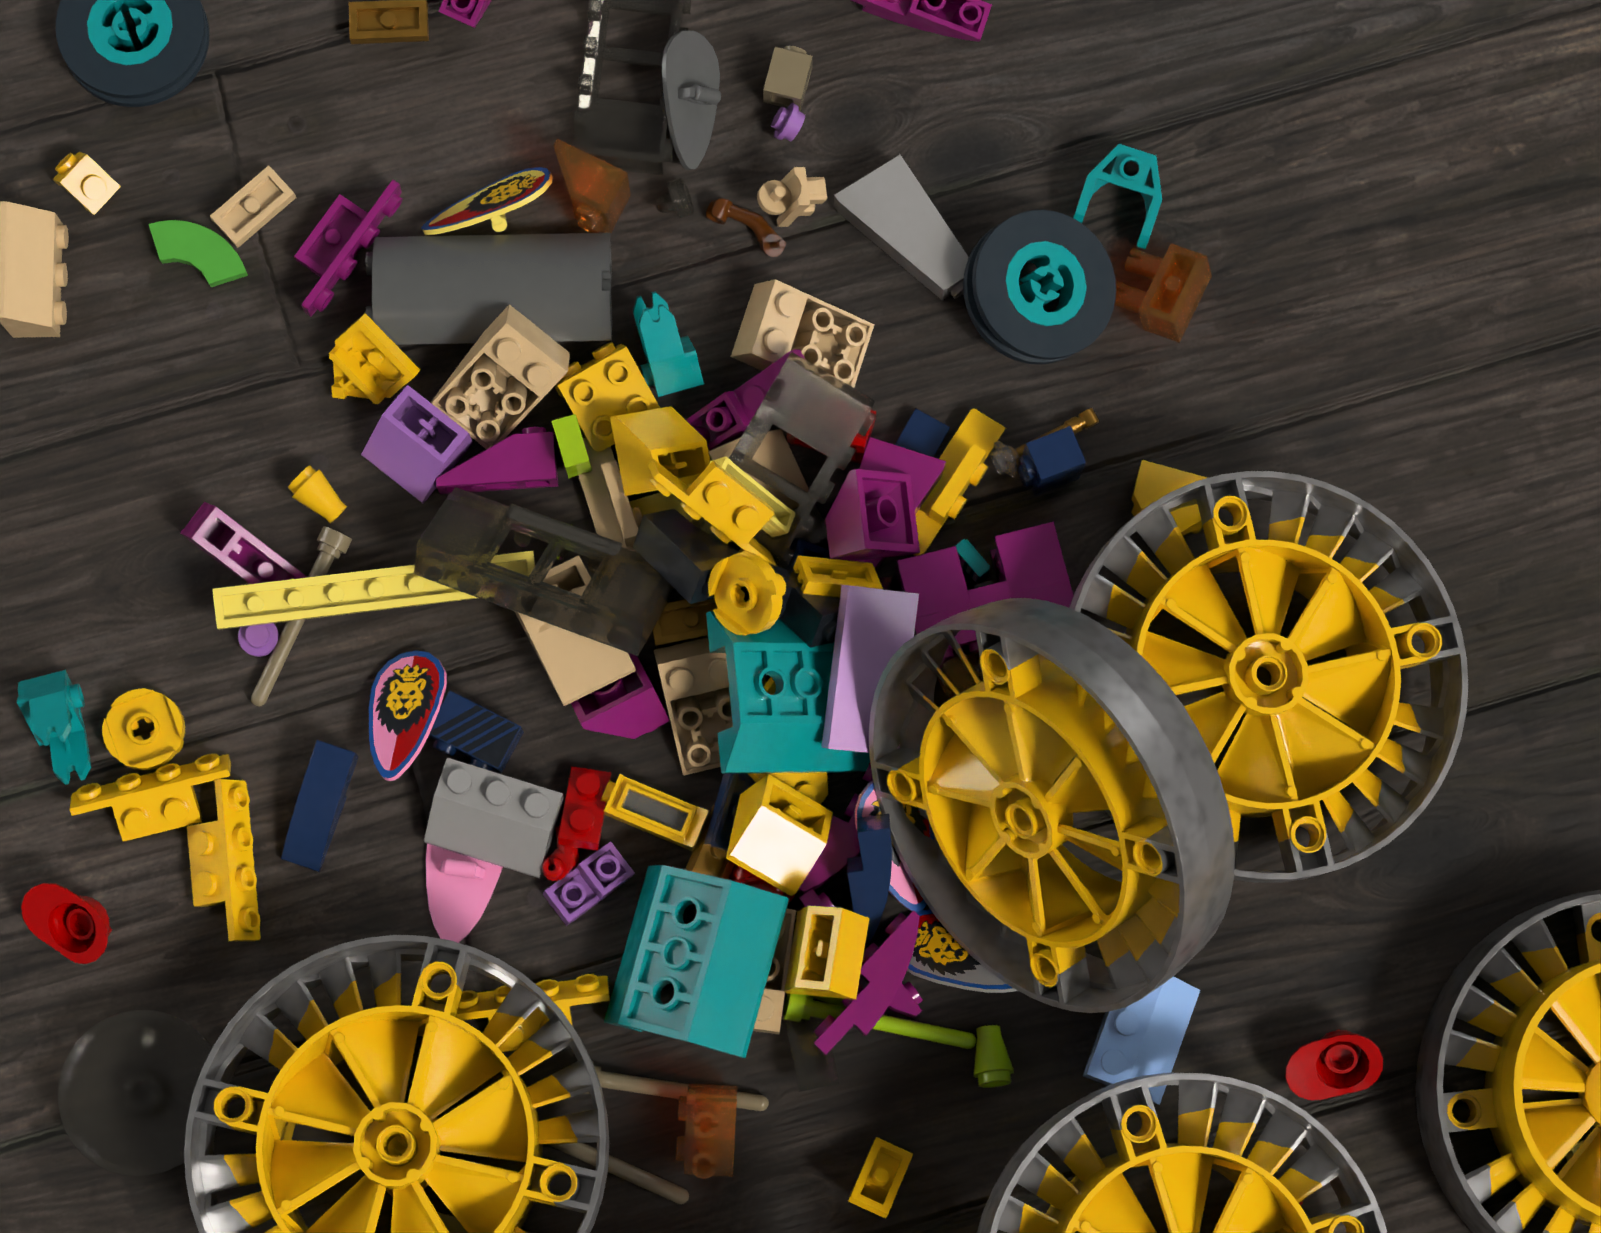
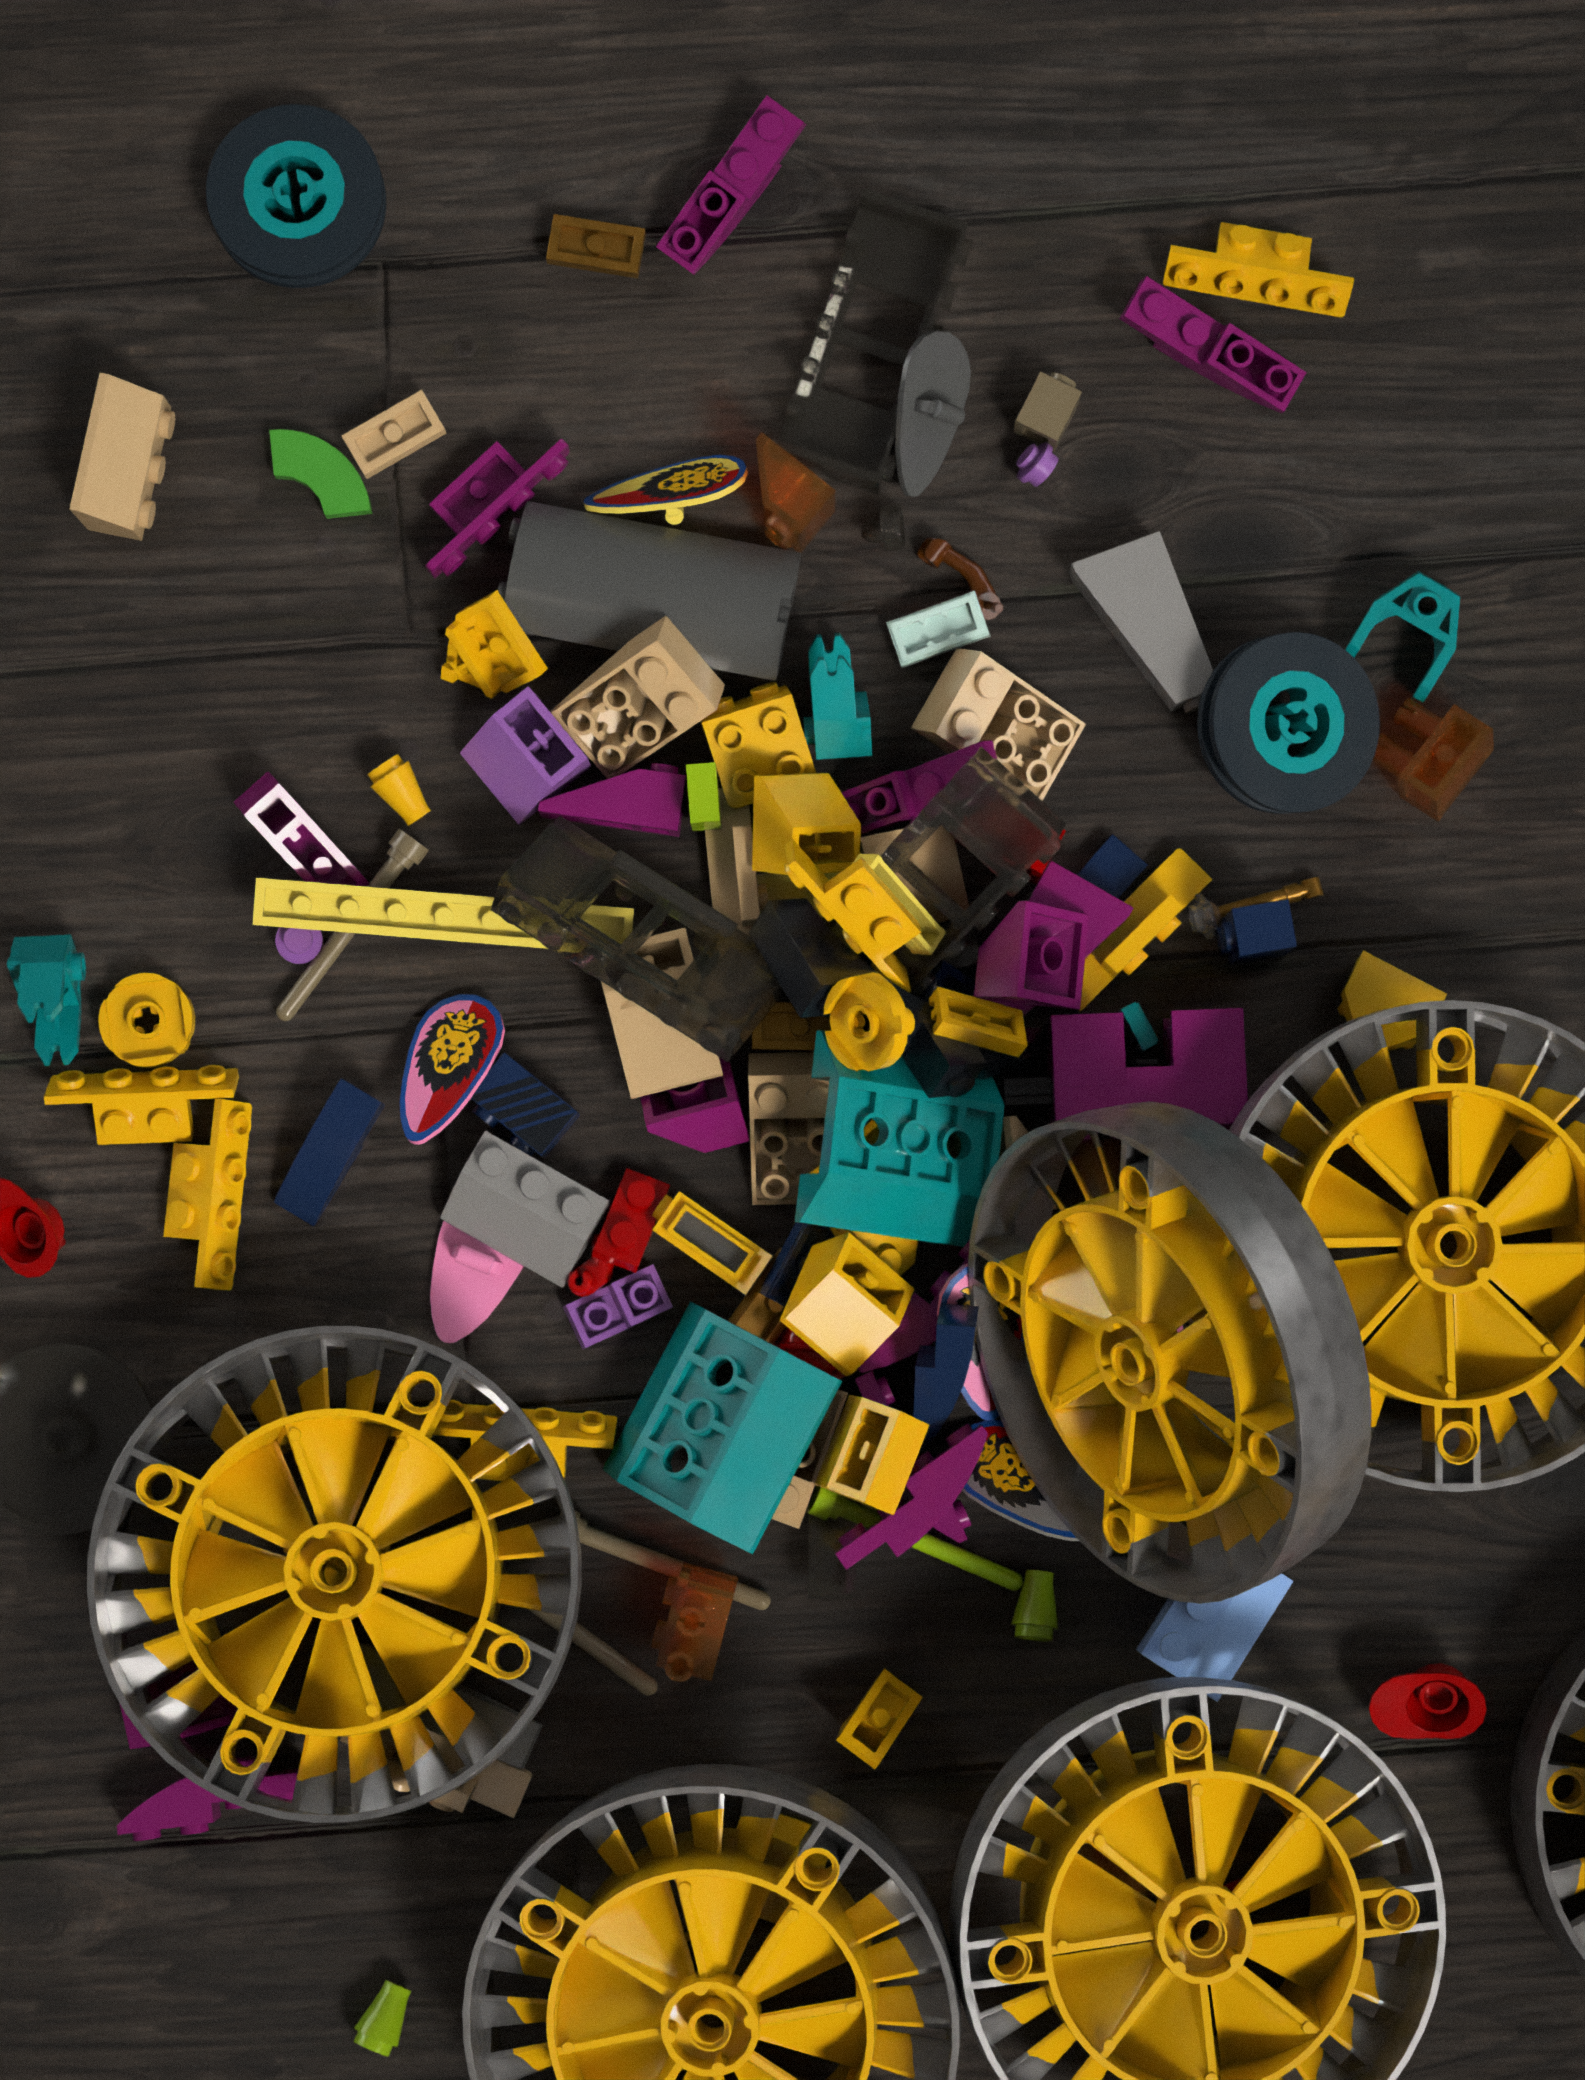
camera: 20 degrees right, 5 degrees up
bracket [53,152,121,215] -> none
tan hips [757,167,827,227] -> none
lavender tile [822,585,919,753] -> none
none -> light aqua plate [886,591,991,668]

